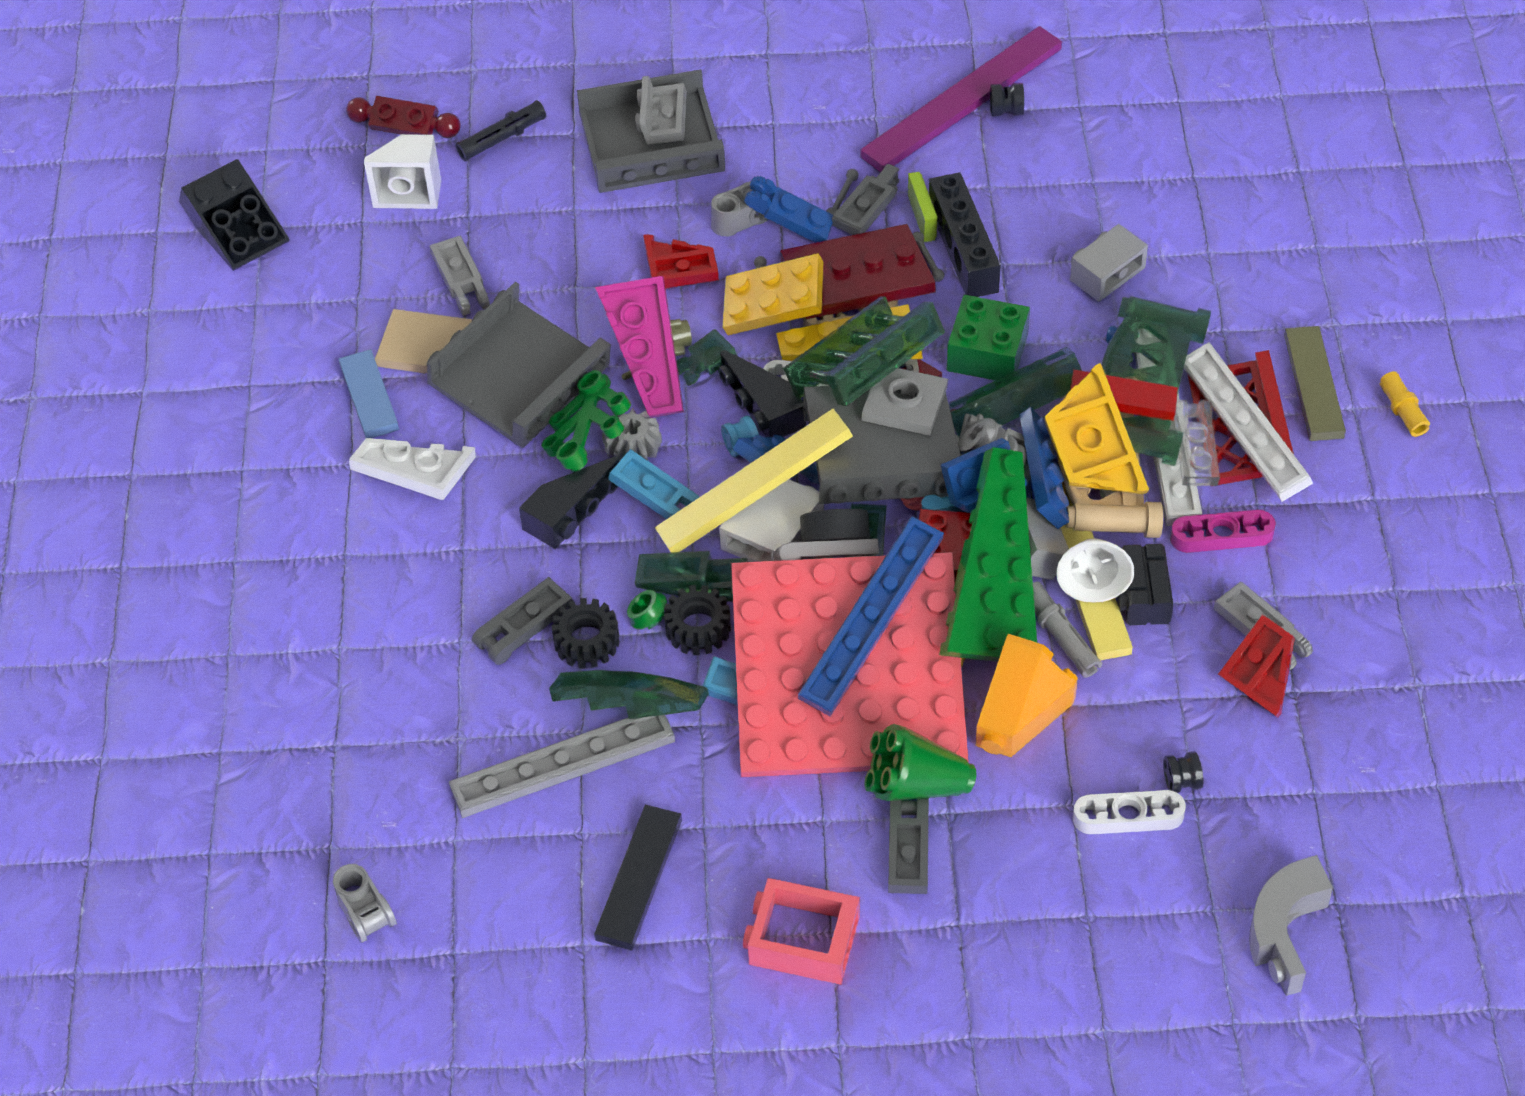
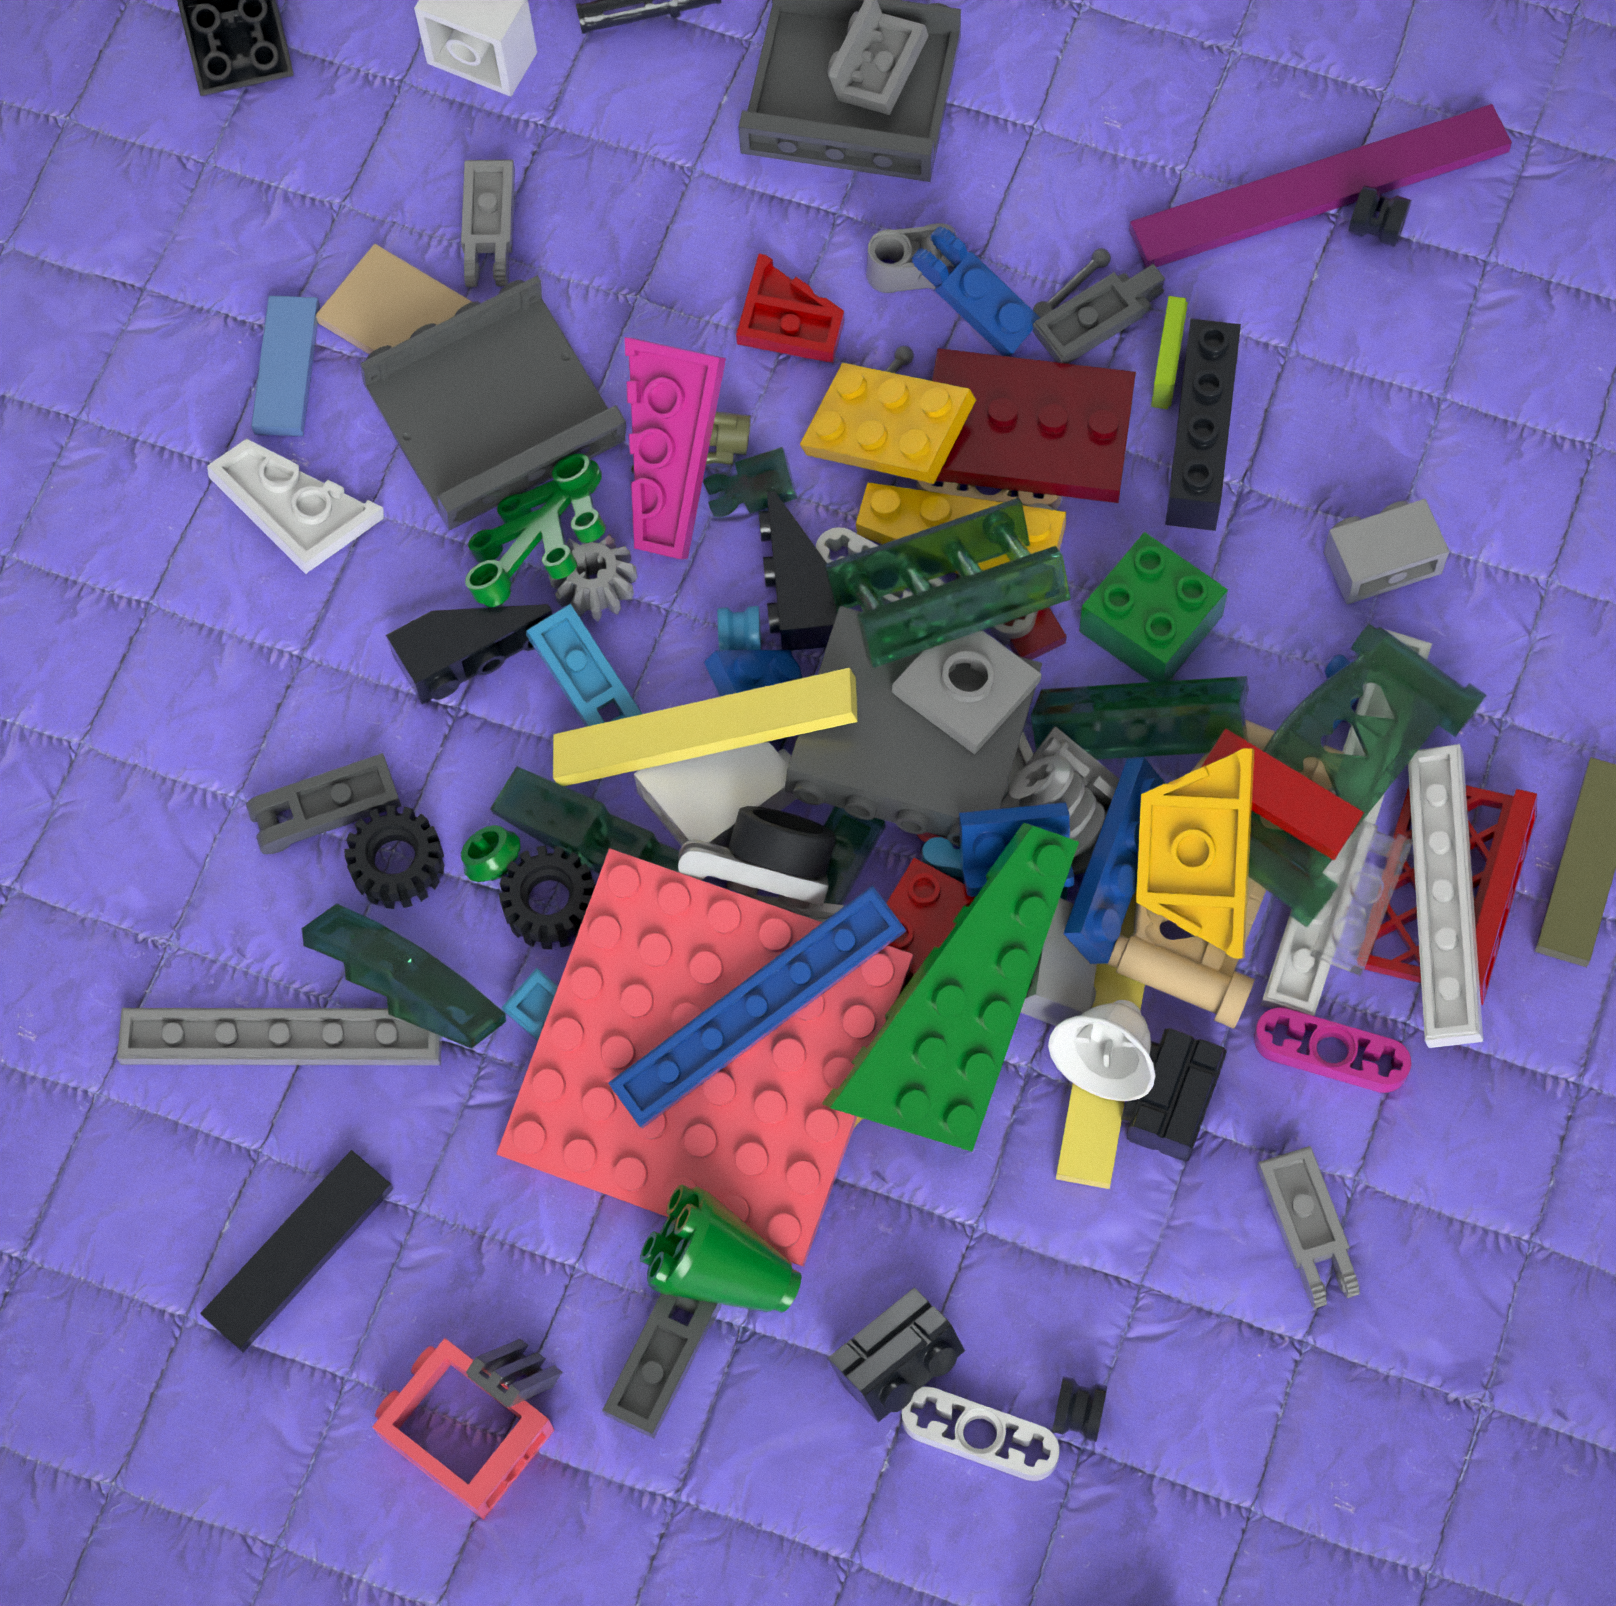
camera: 25 degrees right, 15 degrees up
dark grey hinge [913,232,945,282] -> none
light orange slope [975,634,1078,757] -> none
light grey pin [1033,582,1102,678] -> none
red wing [1218,614,1295,718] -> none
none -> dark grey tile [466,1339,563,1407]
none -> black brick [827,1287,965,1422]

